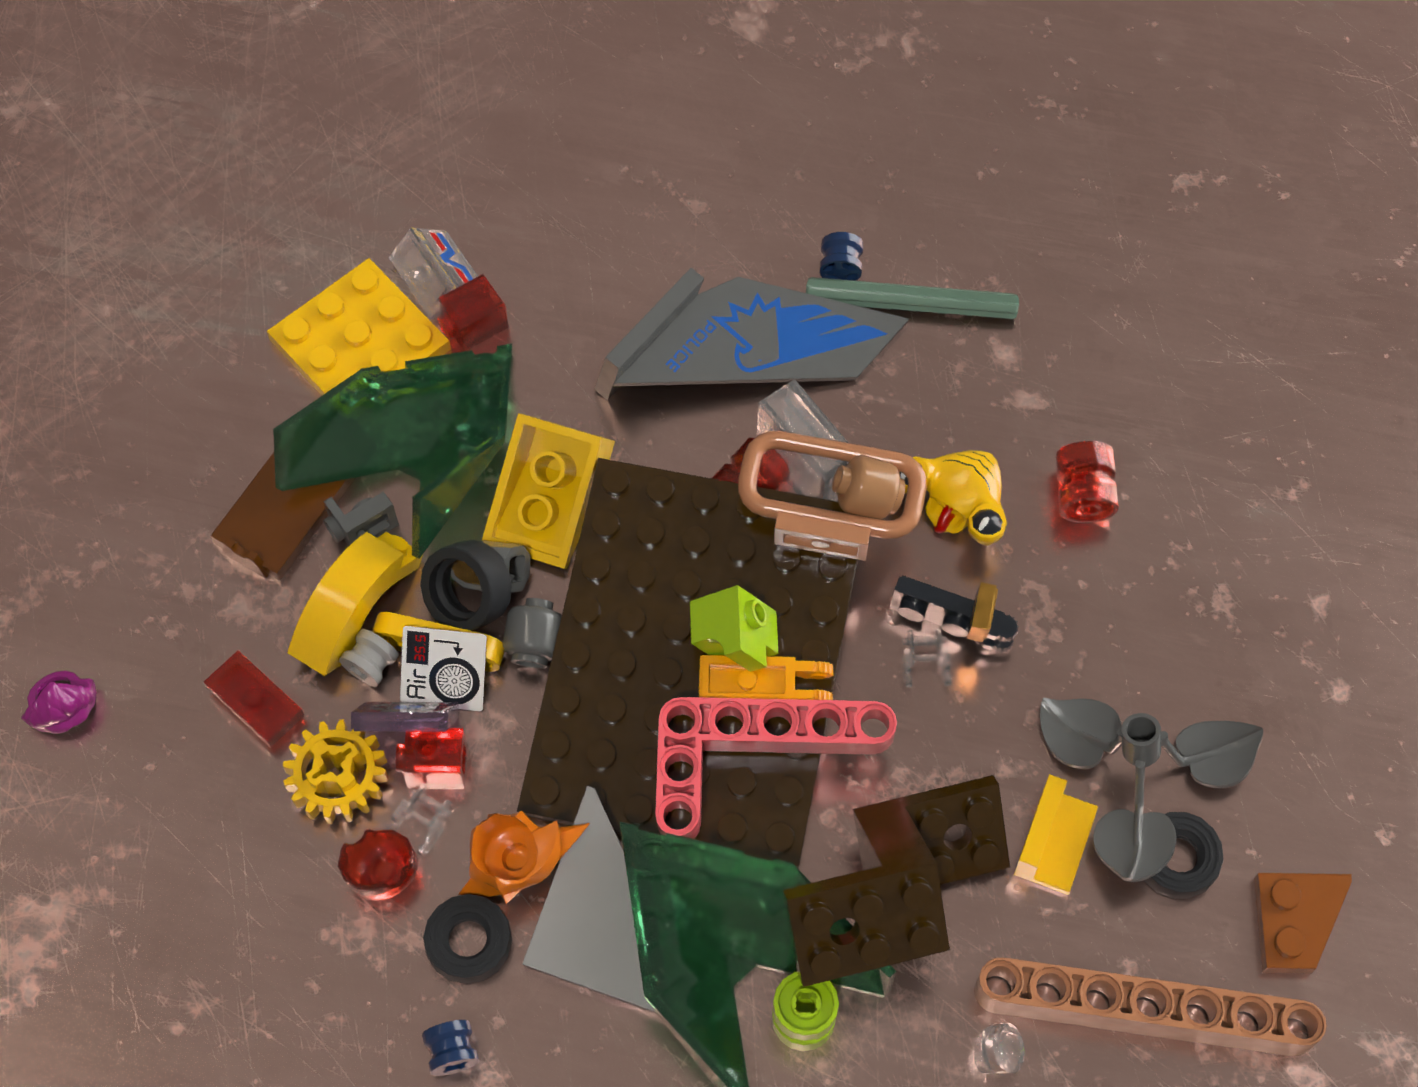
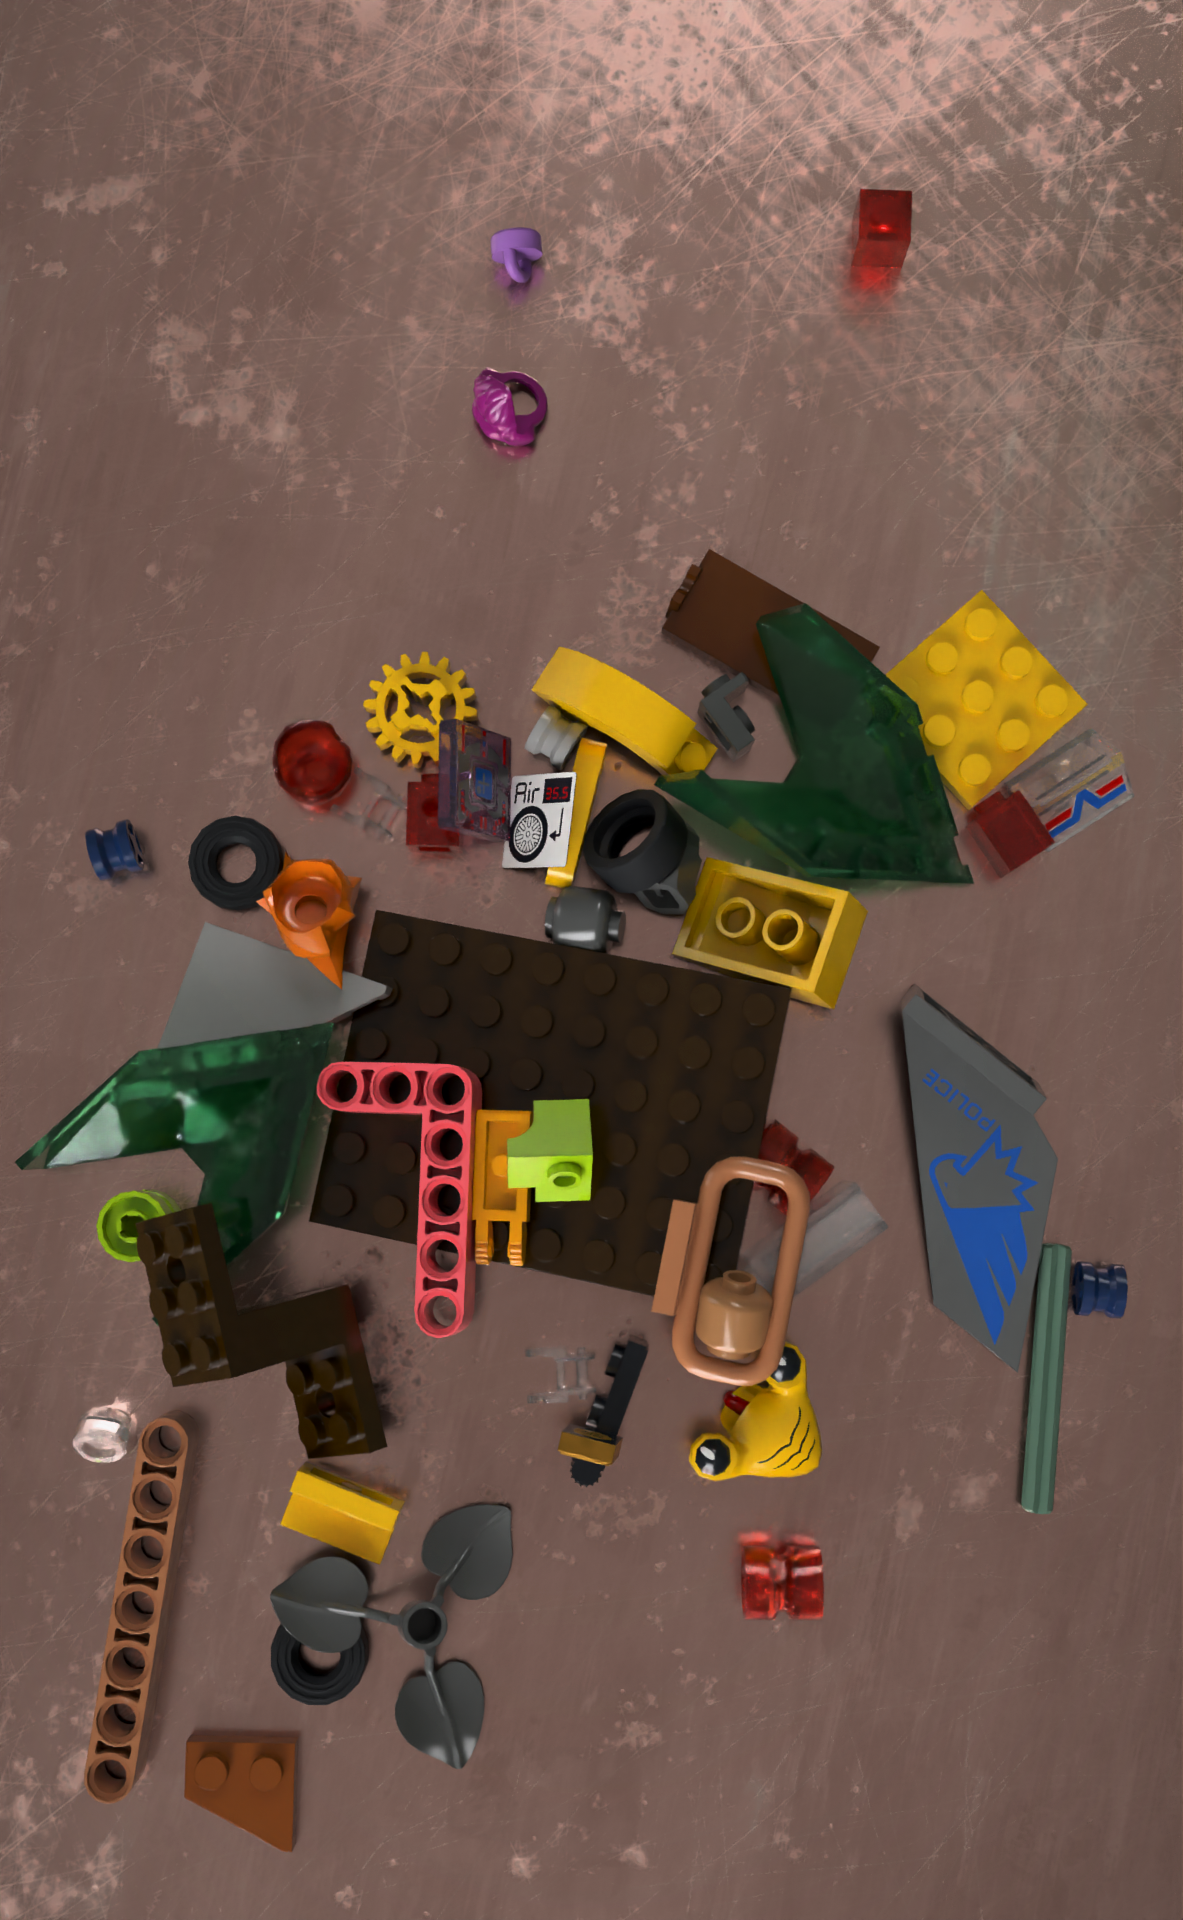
camera: 95 degrees right, 20 degrees up
clear red plate [204,650,305,748] -> none

